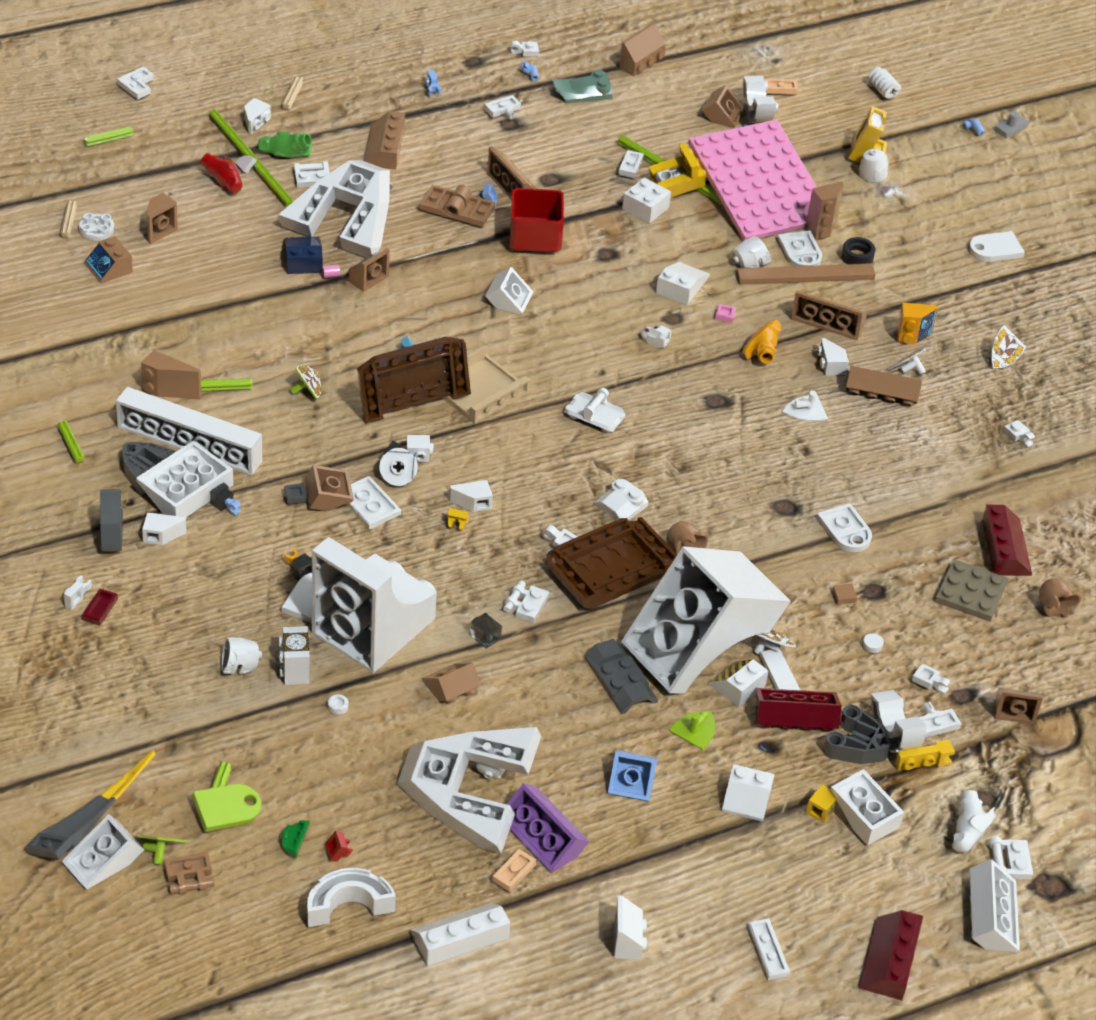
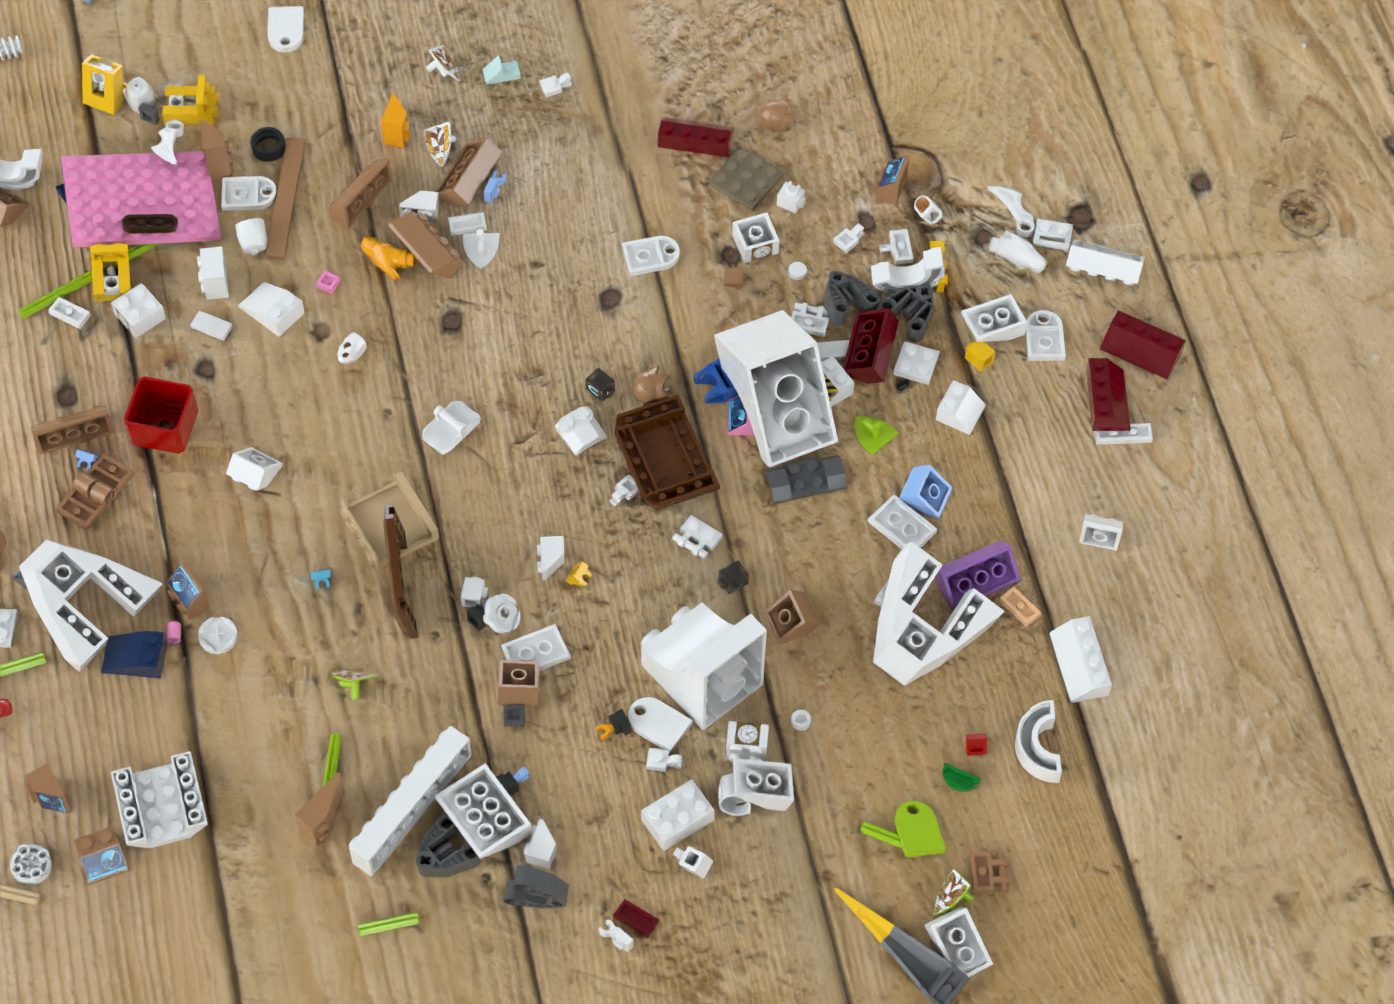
camera: 75 degrees left, 15 degrees up
none -> white slope [111,751,208,848]
none -> dark brown plate [122,214,178,234]
none -> dark grey plate [138,103,160,125]
none -> white piece [151,120,184,165]
none -> yellow brick [162,75,220,125]
none -> white tile [190,311,233,341]
none -> white brick [197,246,229,300]
none -> white tile [198,616,238,654]
none -> medium nougat slope [388,212,464,279]
none -> white tile [448,212,487,236]
none -> light aqua slope [483,56,521,85]
none -> light blue plate [484,171,506,204]
none -> clear smoke brick [585,368,615,402]
none -> white brick [641,780,715,851]
none -> white plate [646,748,682,772]
none -> white brick [673,846,713,879]
none -> white brick [732,213,779,263]
none -> white slope [733,758,794,811]
none -> white brick [777,181,806,214]
none -> white plate [791,302,829,337]
none -> dark grey connector [823,271,880,325]
none -> white plate [868,495,937,549]
none -> white plate [893,341,940,385]
none -> white rock [914,195,942,224]
none -> white piece [987,186,1035,238]
none -> white tile [1025,310,1066,361]
none -> dark red slope [1086,358,1131,431]

